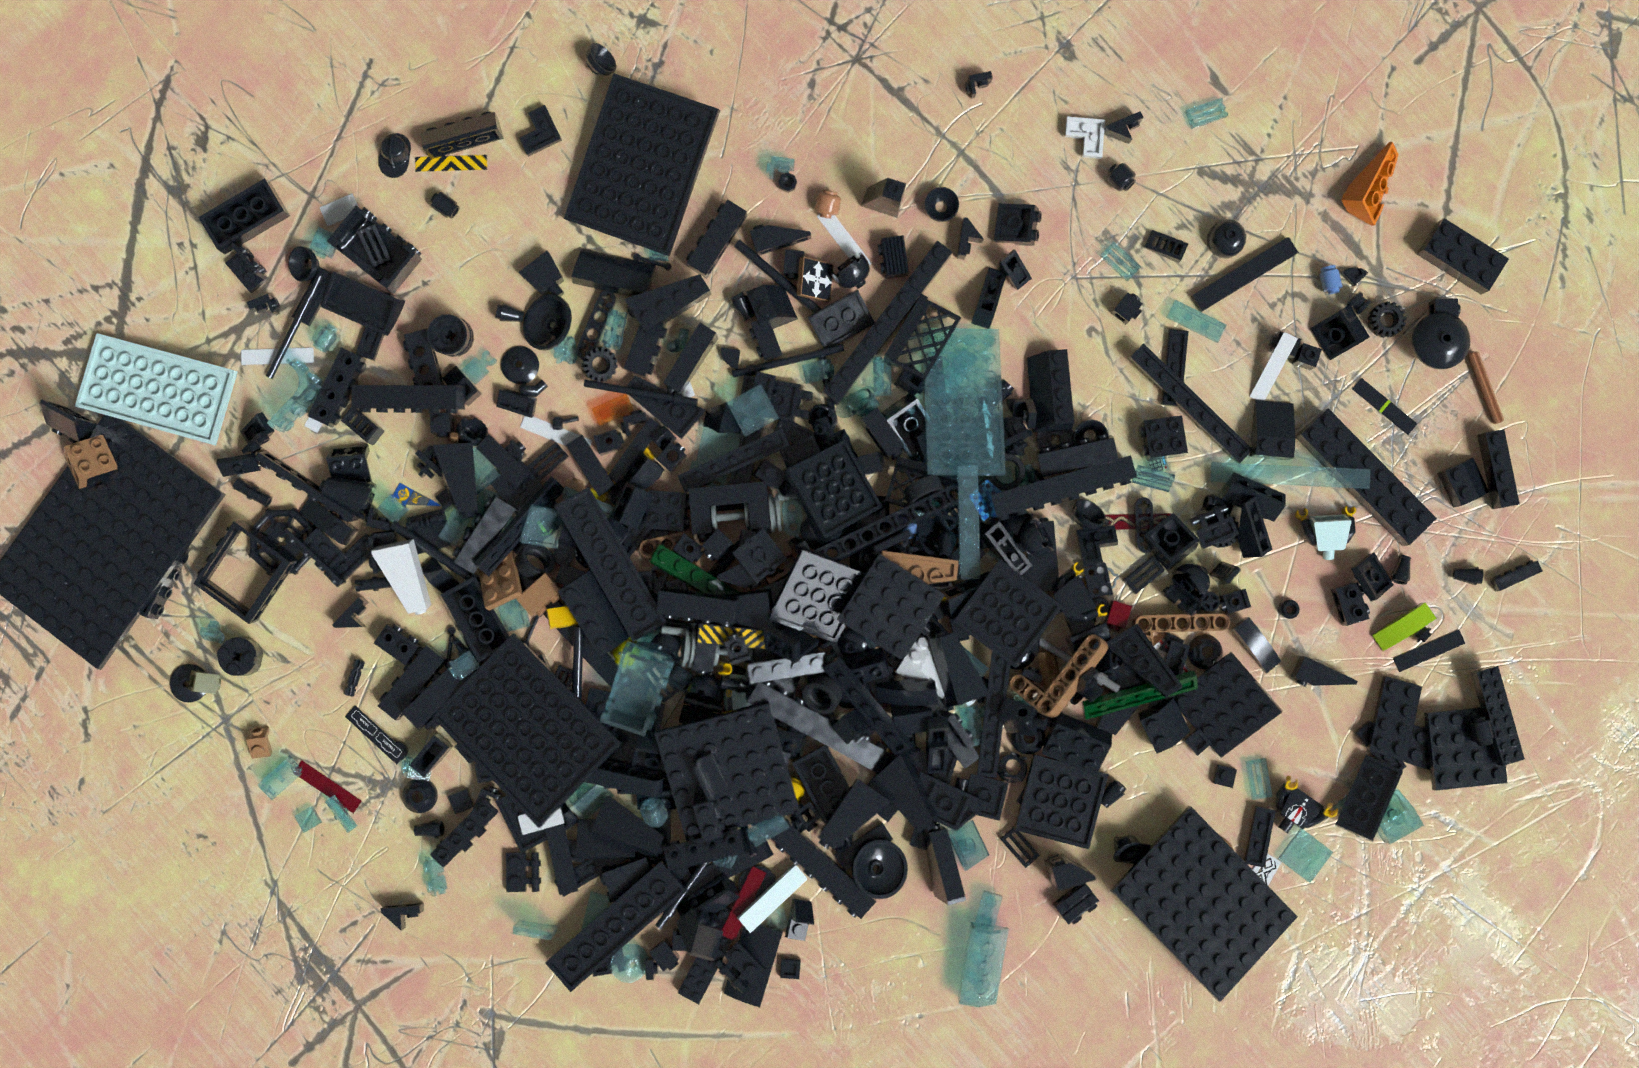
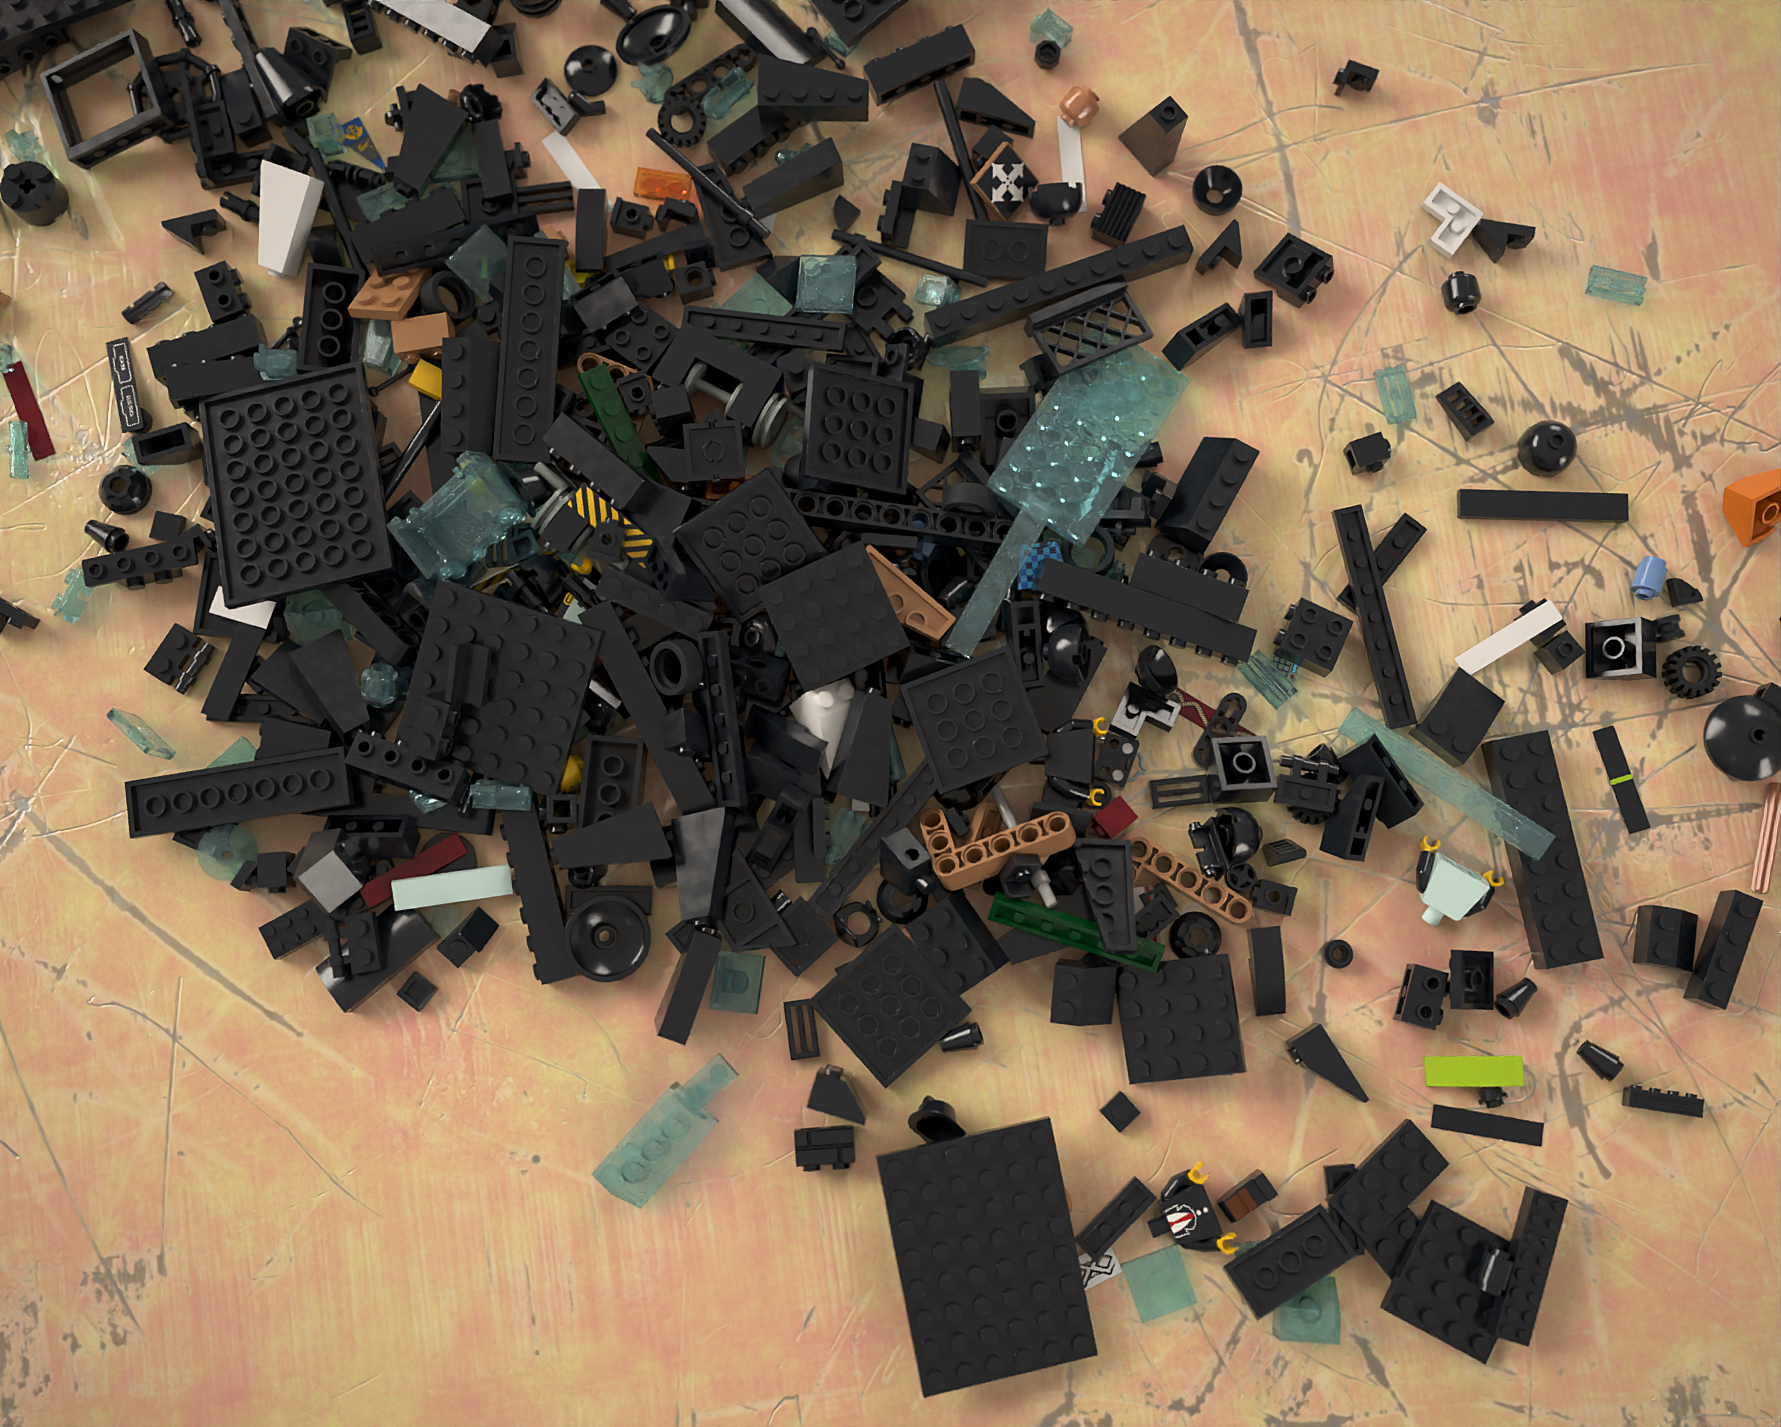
camera: 40 degrees right, 5 degrees down
black brick [430,413,454,438] -> none
clear light blue plate [462,351,497,385] -> none
black hand [552,416,579,430] -> none
black bar [655,831,725,930] -> none
black cone [730,291,755,321] -> none
clear light blue hinge [872,356,891,397] -> none
clear light blue tile [1166,300,1227,343] -> none
black plate [1184,728,1212,756] -> none
clear light blue tile [1245,758,1272,800] -> none
none -> black leg [1217,1169,1278,1223]

